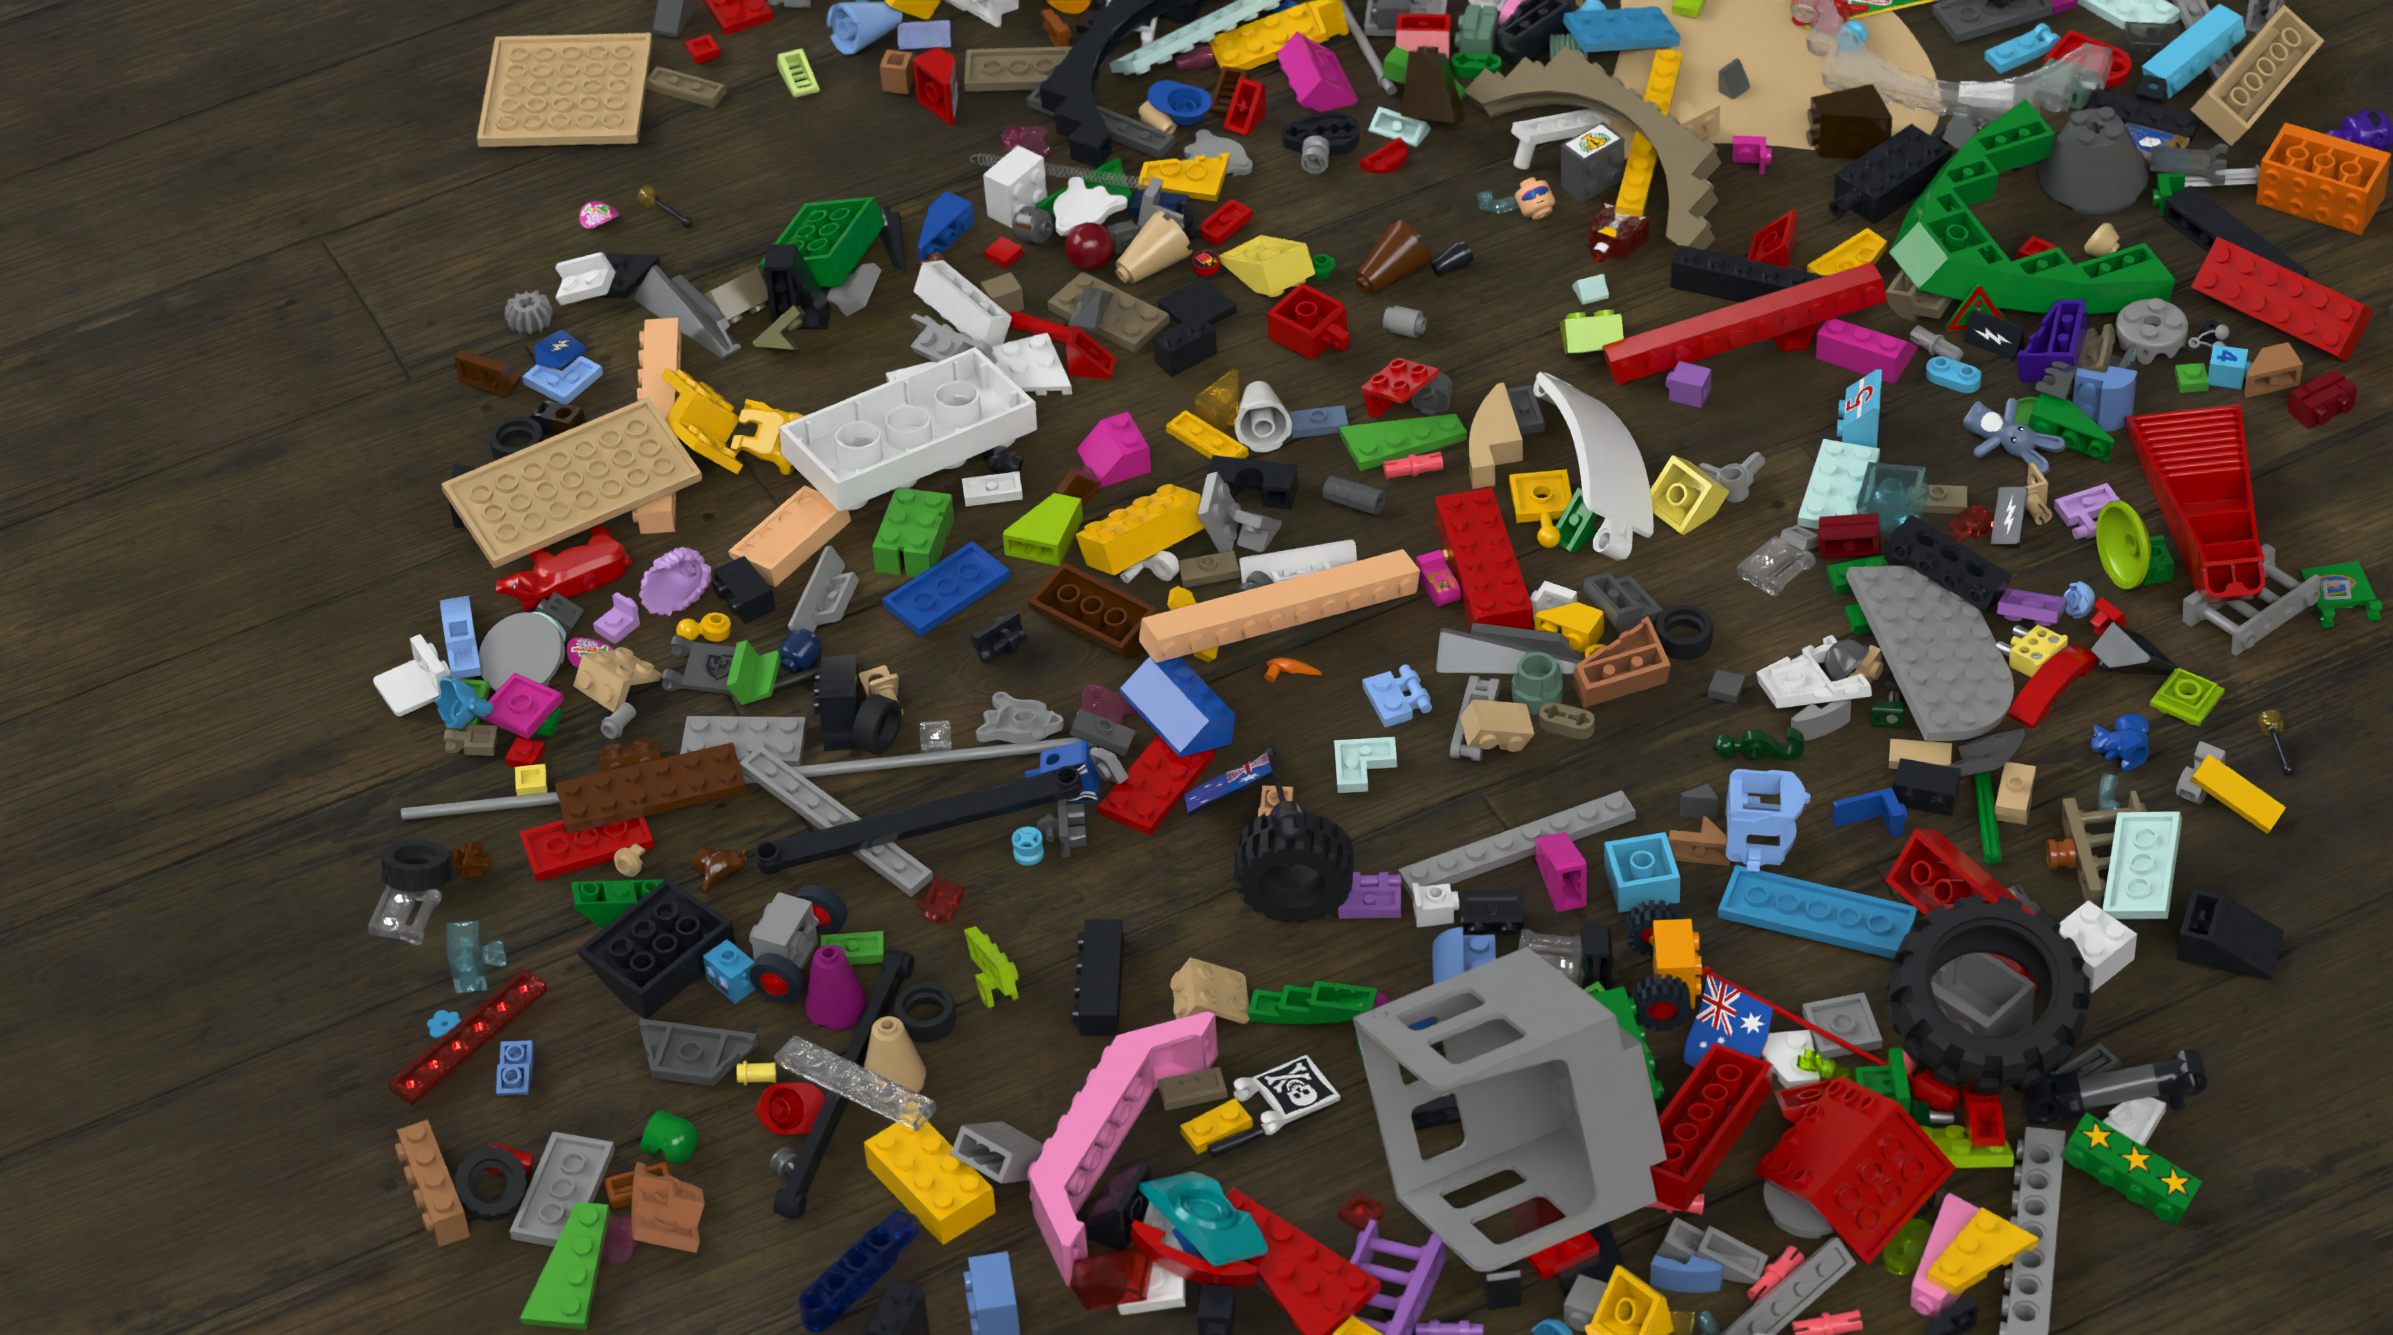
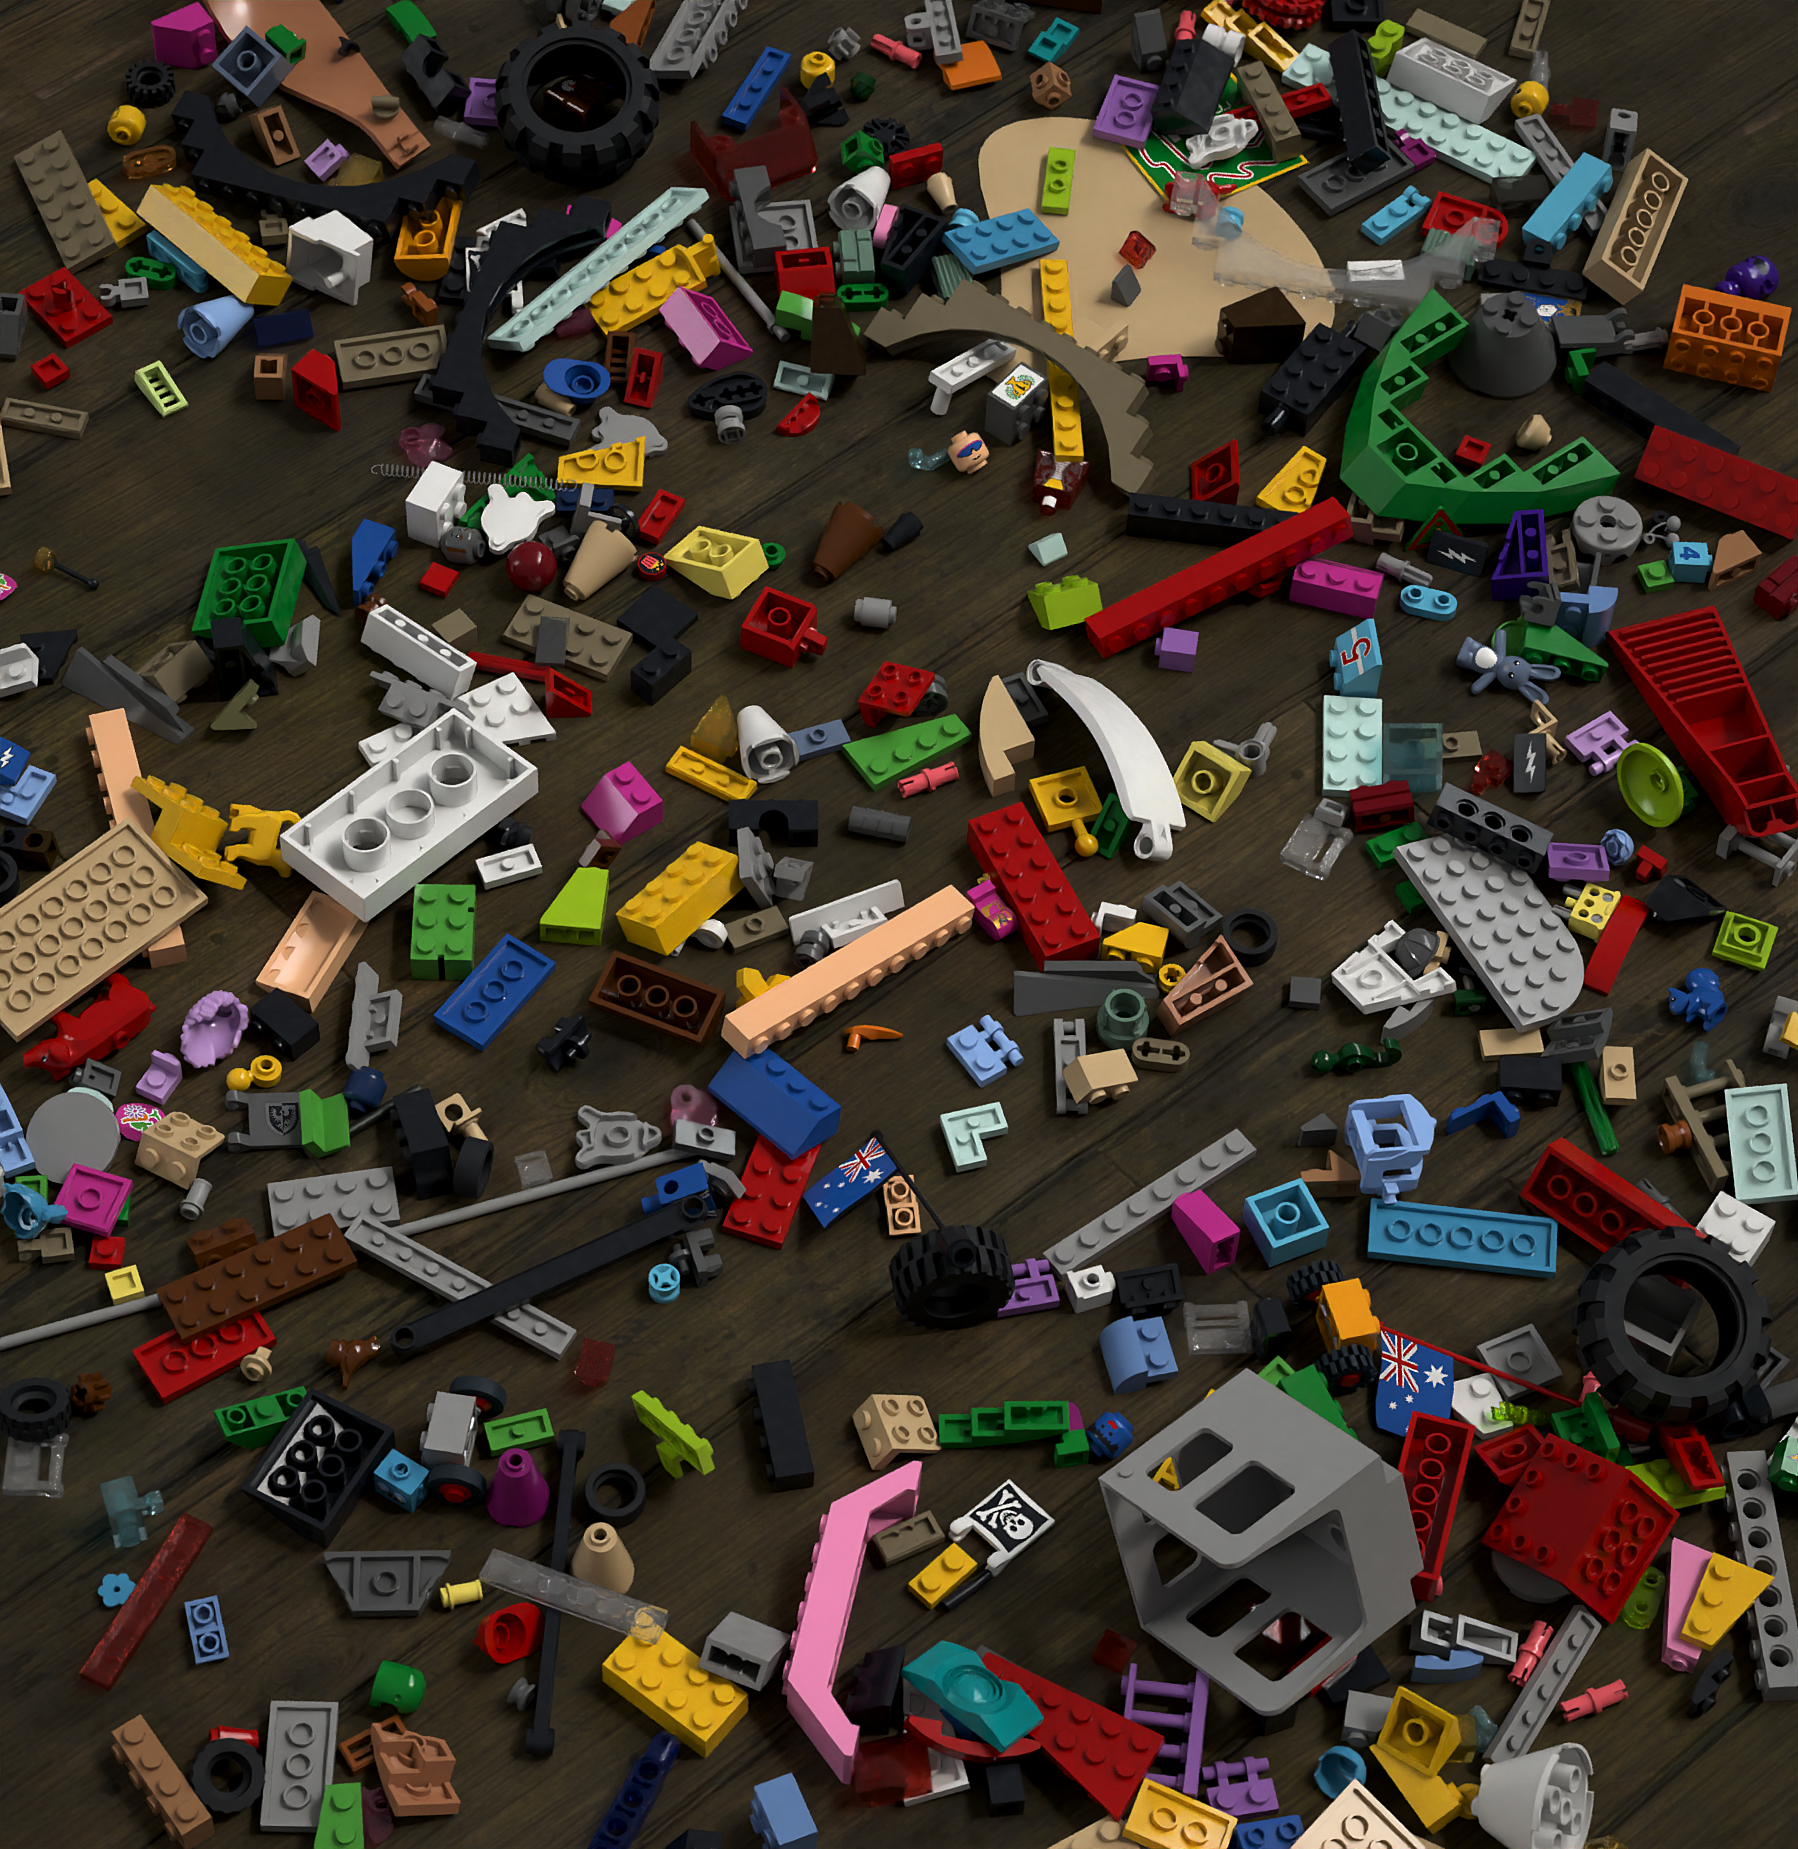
camera: 20 degrees left, 10 degrees up
none -> clear red tile [1119,230,1157,269]

